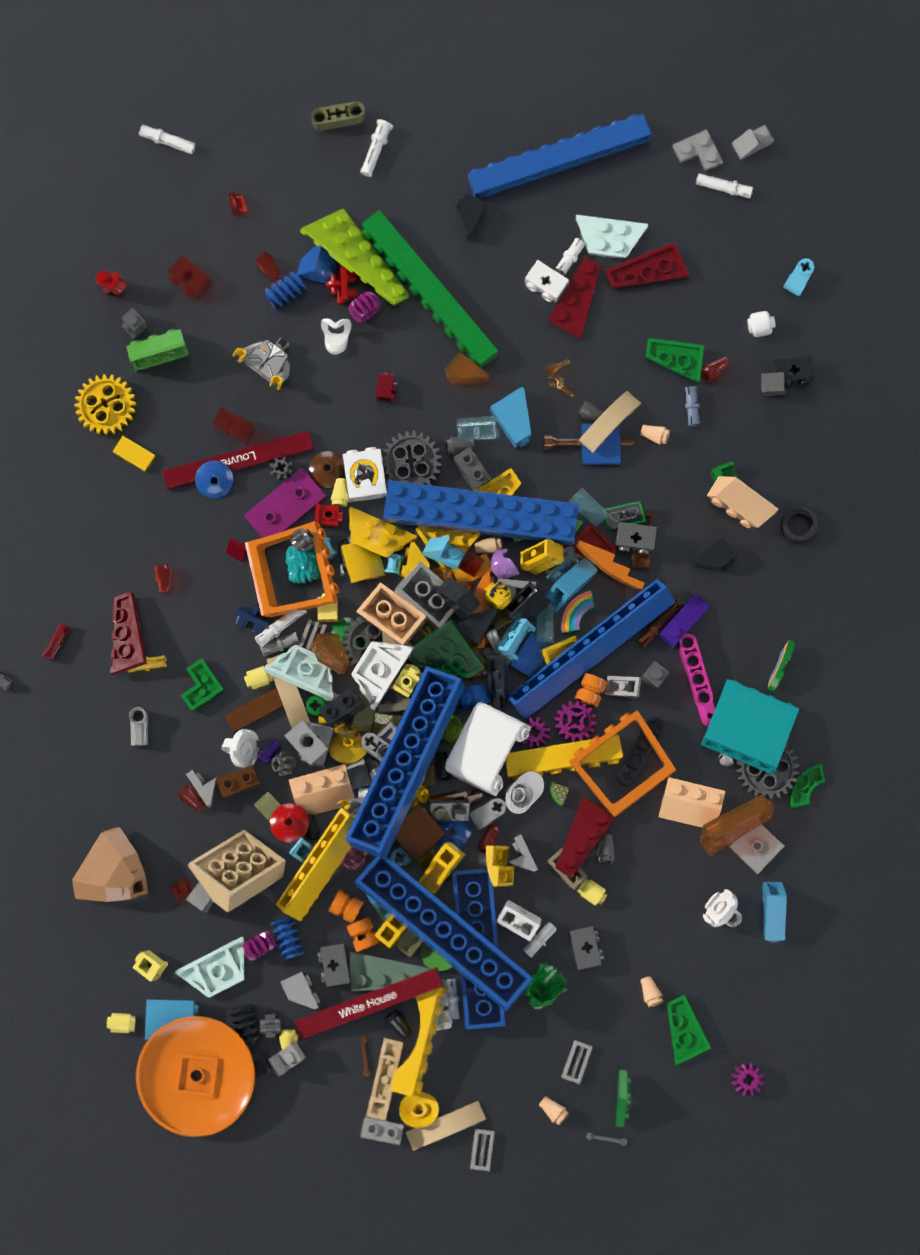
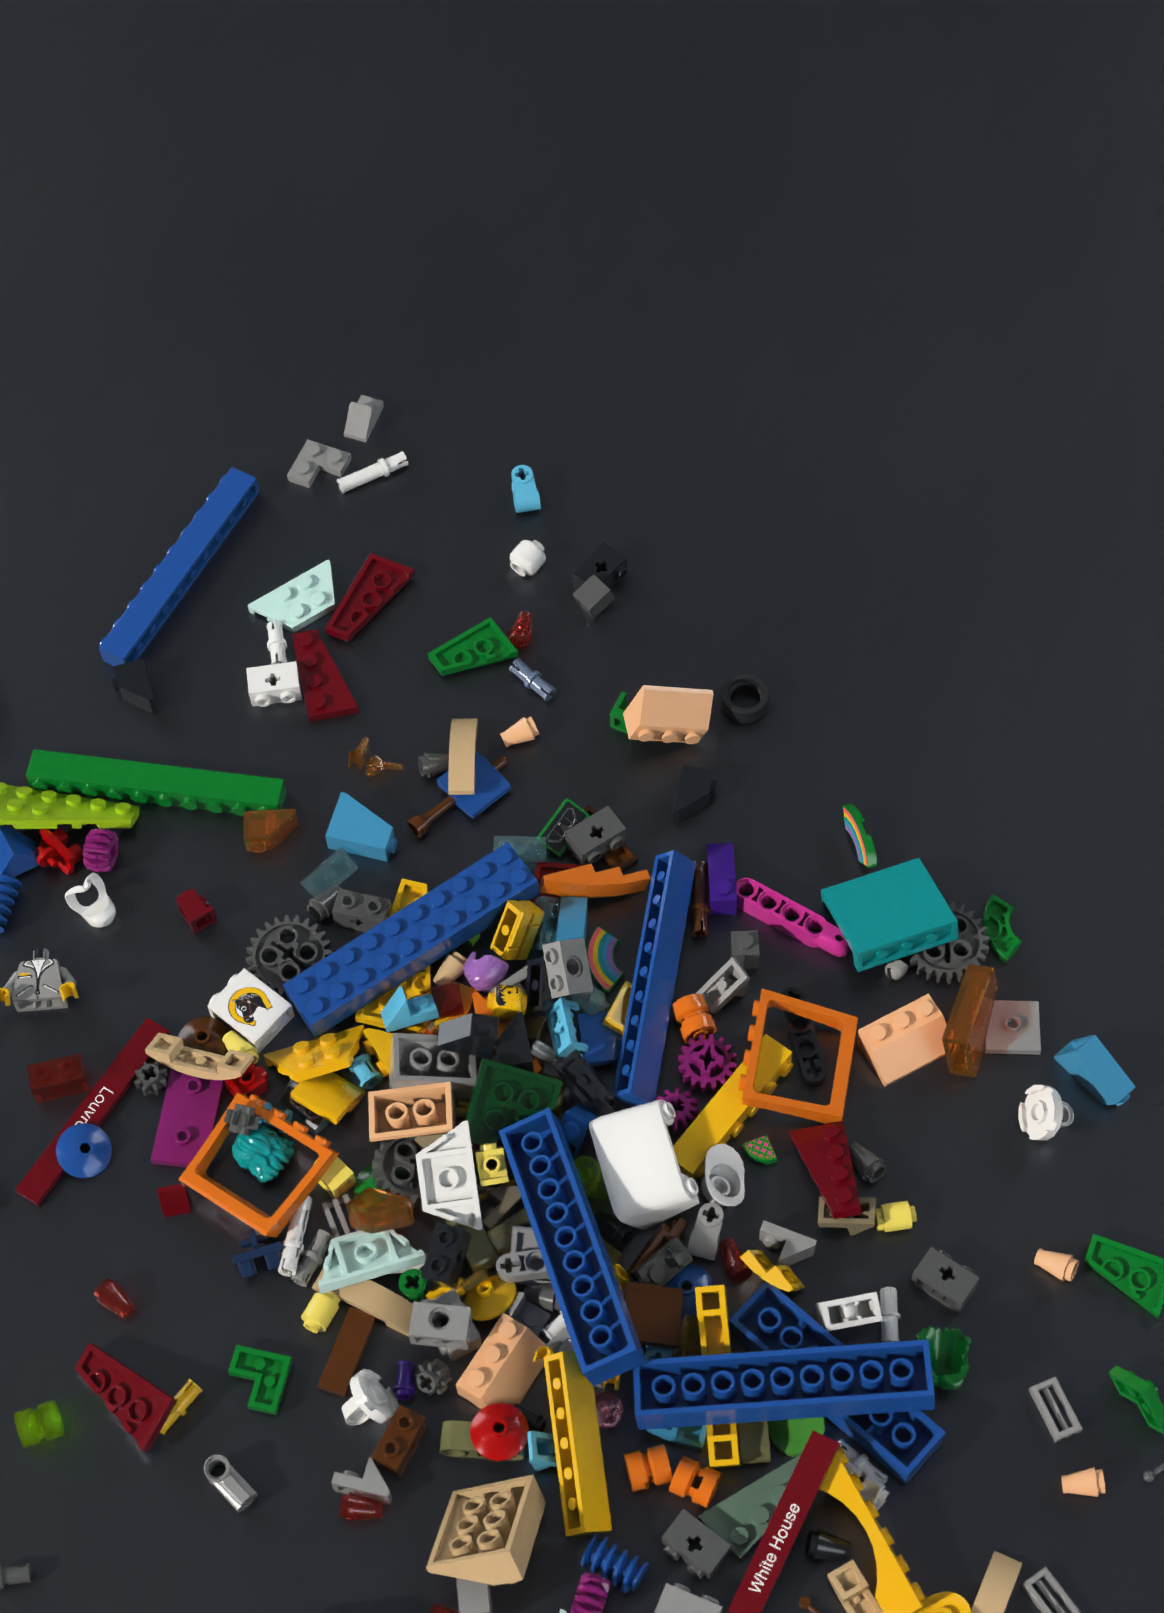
camera: 40 degrees left, 20 degrees down
dark red axle [43,623,71,660] -> none
none -> clear neon green wheel [14,1399,65,1449]
none -> tan slope [145,1033,254,1080]
none -> light grey brick [542,938,594,999]

